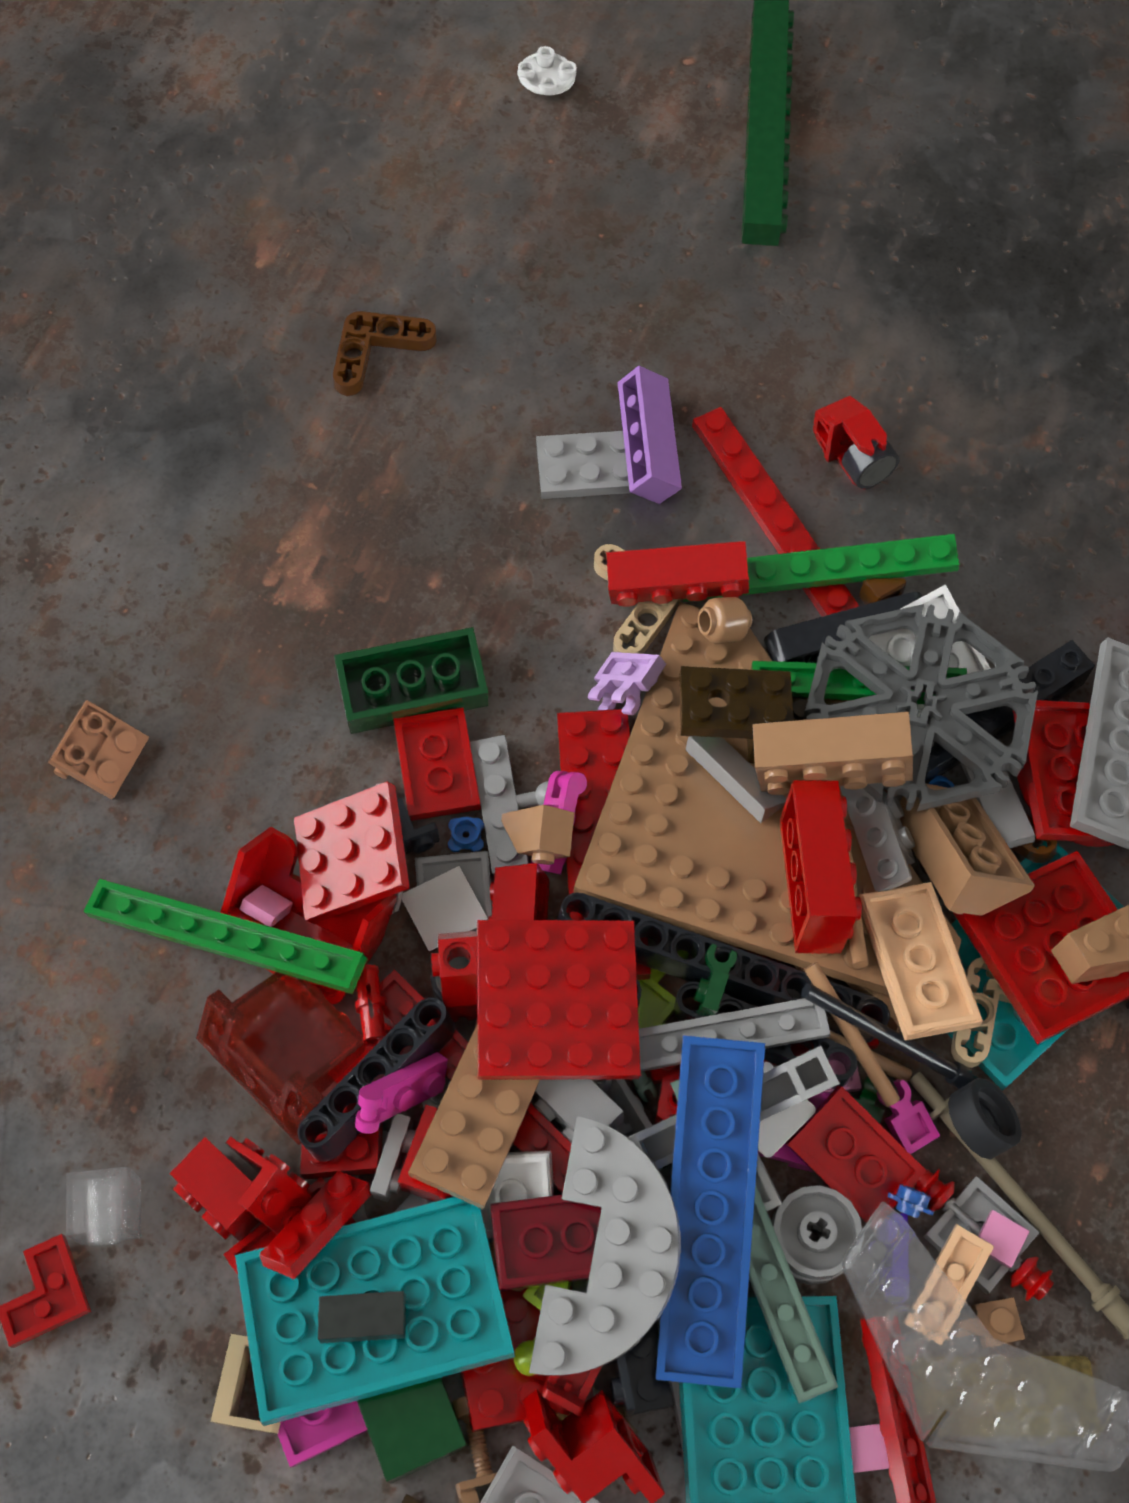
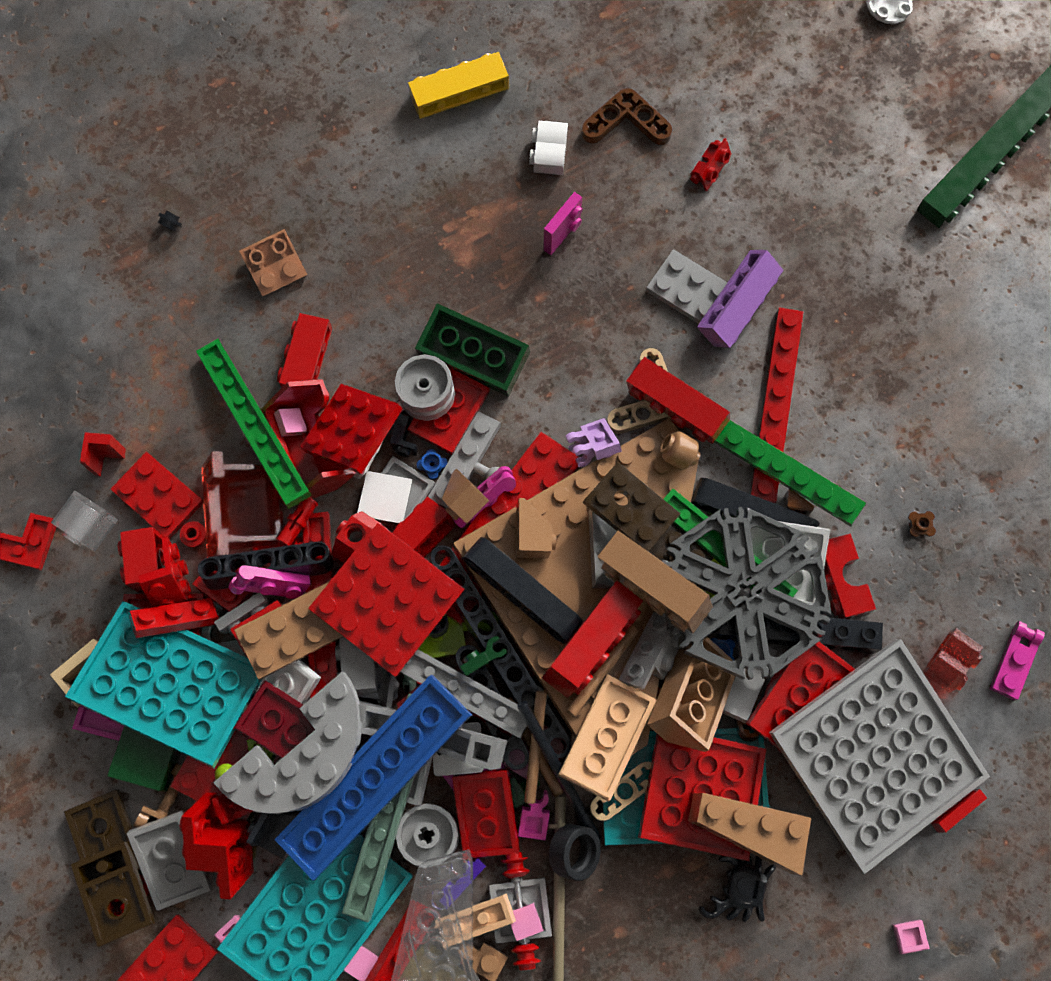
camera: 40 degrees right, 10 degrees up
pearl dark grey tile [318,1291,406,1344] -> none
red piece [813,396,900,489] -> none
blue plate [887,1184,934,1218] -> none
none -> red panel [80,432,126,476]
none -> red plate [110,451,204,540]
none -> red plate [180,521,207,548]
none -> red brick [277,313,332,388]
none -> light grey wheel [395,354,455,421]
none -> yellow brick [408,52,509,119]
none -> black beam [462,537,583,644]
none -> medium nougat slope [516,498,556,559]
none -> white brick [529,121,568,175]
none -> dark pink plate [543,192,583,255]
none -> red hinge [690,138,731,191]
none -> red arch [824,533,876,619]
none -> reddish brown plate [908,511,936,537]

